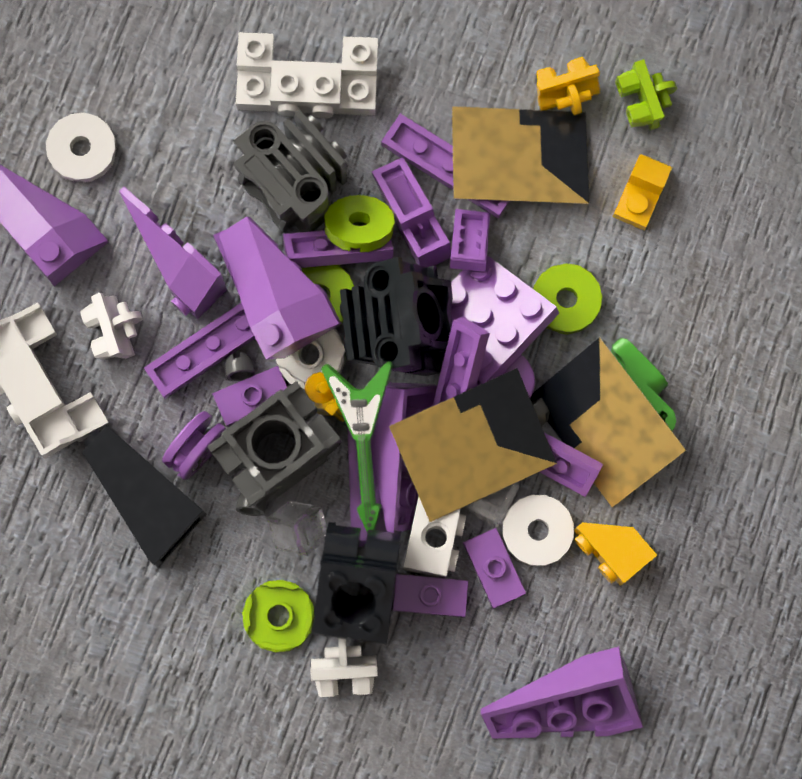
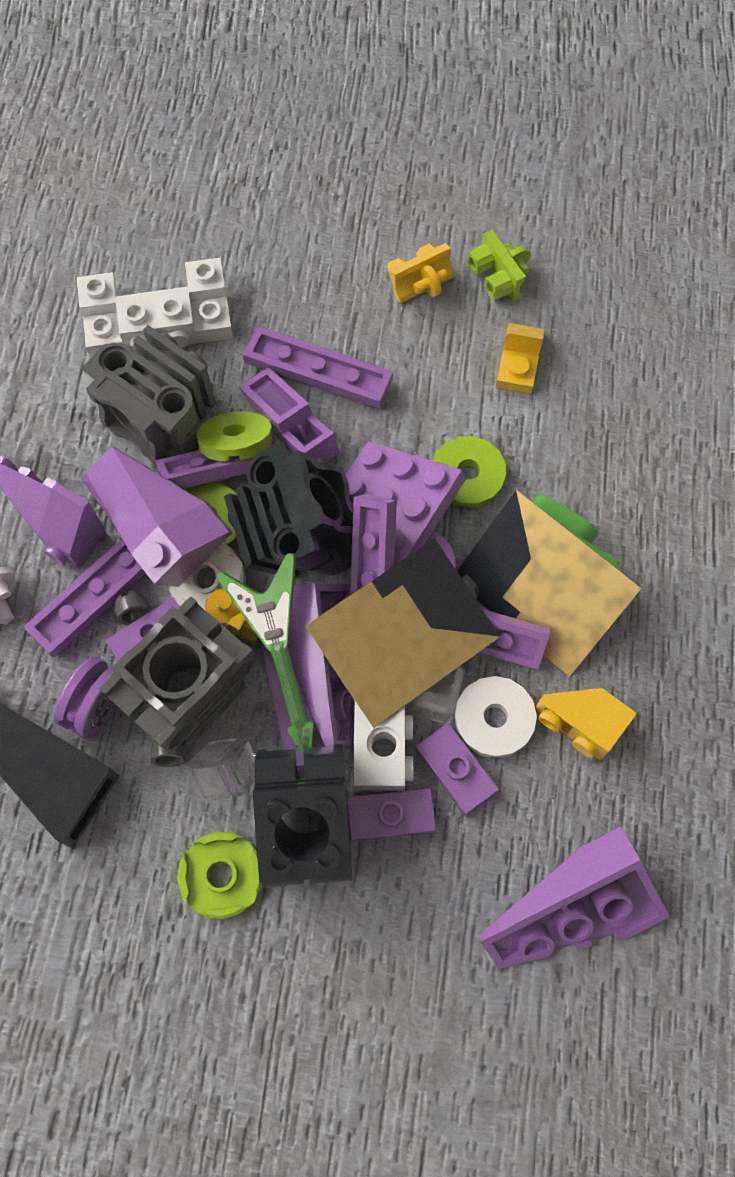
camera: 10 degrees left, 10 degrees down
white hips [310,638,377,697] -> none
medium lavender plate [450,209,490,272] -> none
pearl gold sticker [452,106,589,204] -> none

